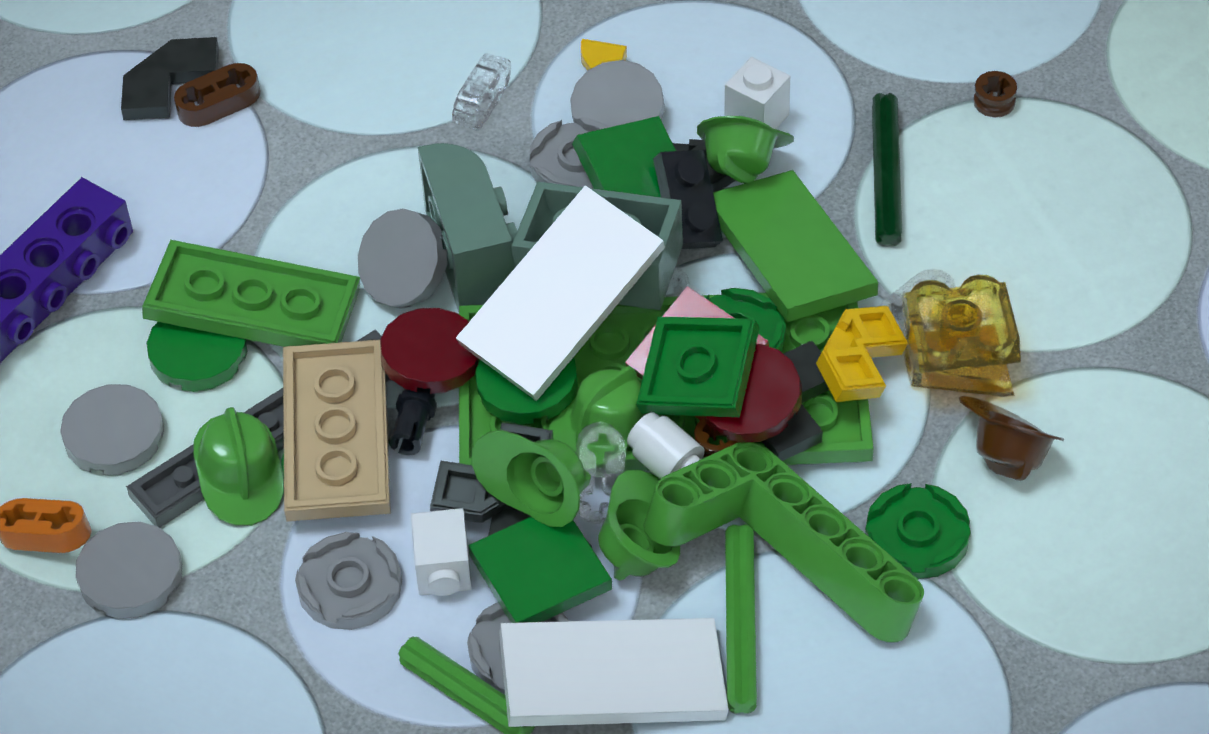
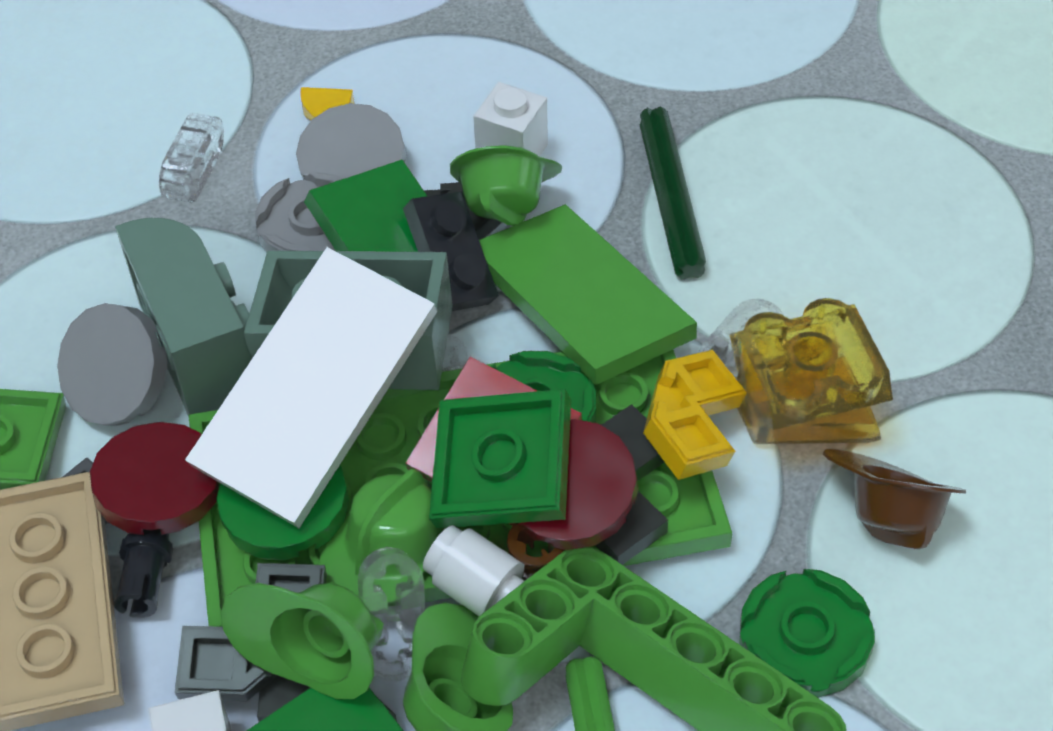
camera: 10 degrees left, 0 degrees up
reddish brown bush [973,71,1017,117] -> none

